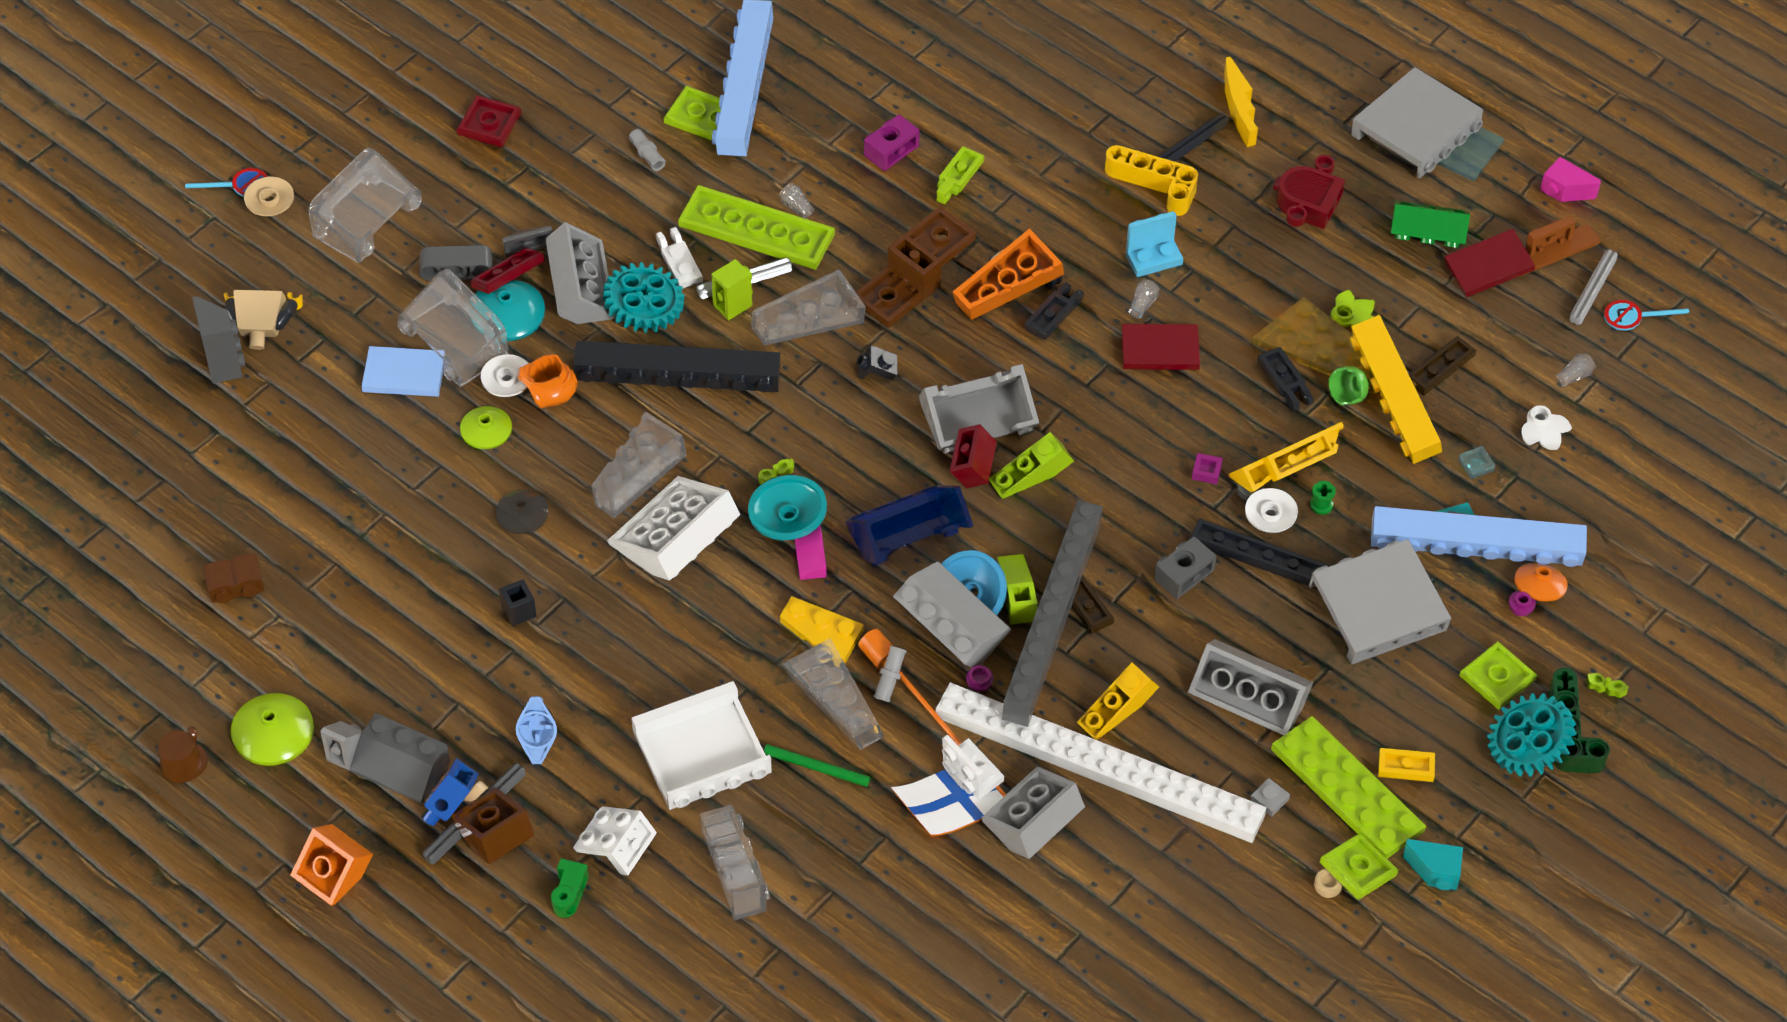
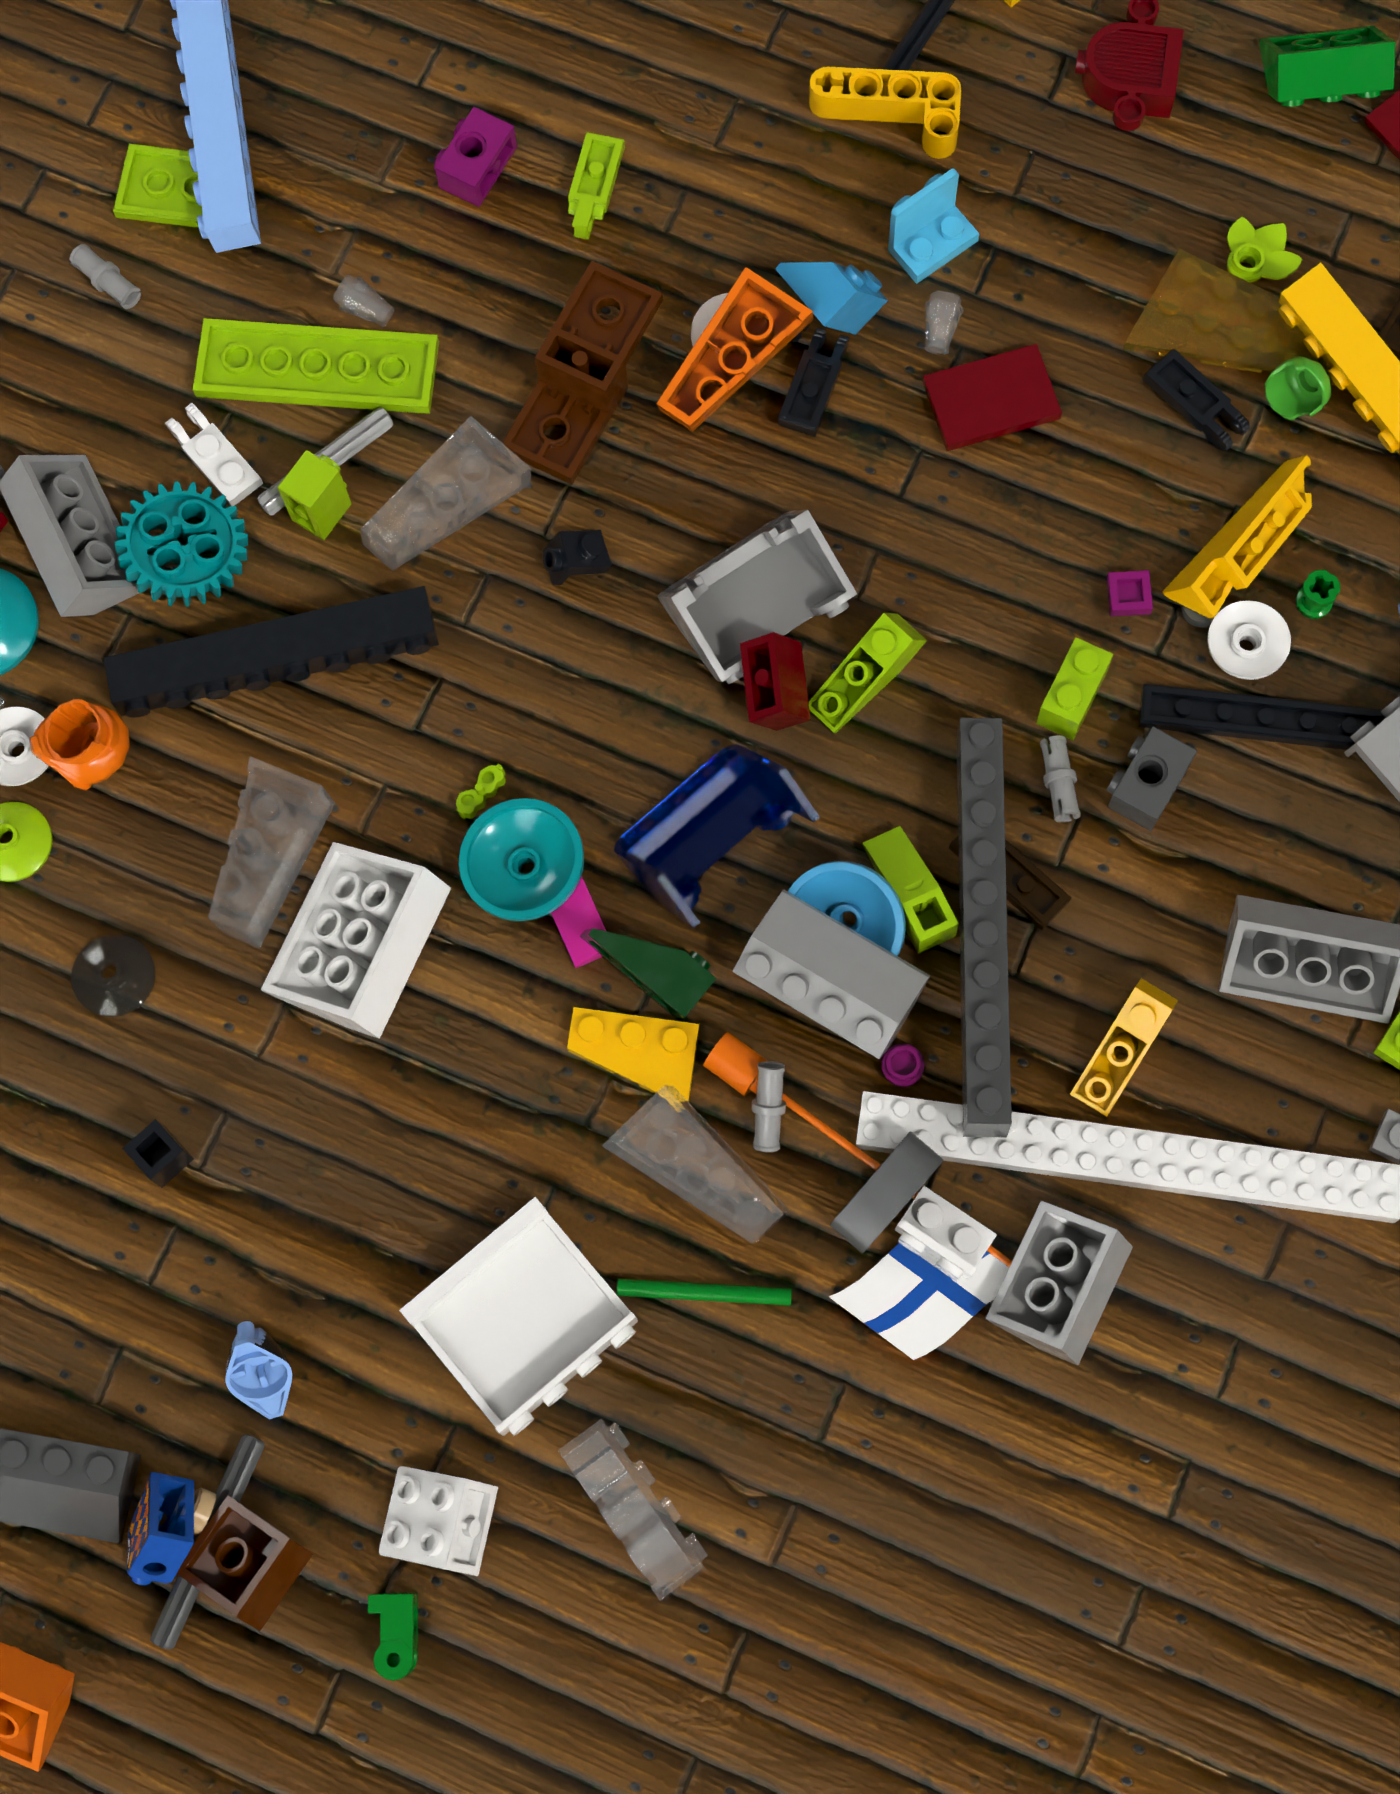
camera: 10 degrees left, 20 degrees up
none -> dark green slope [580,928,717,1018]
none -> dark azure slope [775,262,888,335]
none -> dark grey beam [830,1131,944,1254]
none -> lime brick [1036,637,1114,741]
none -> light grey pin [1040,735,1081,822]

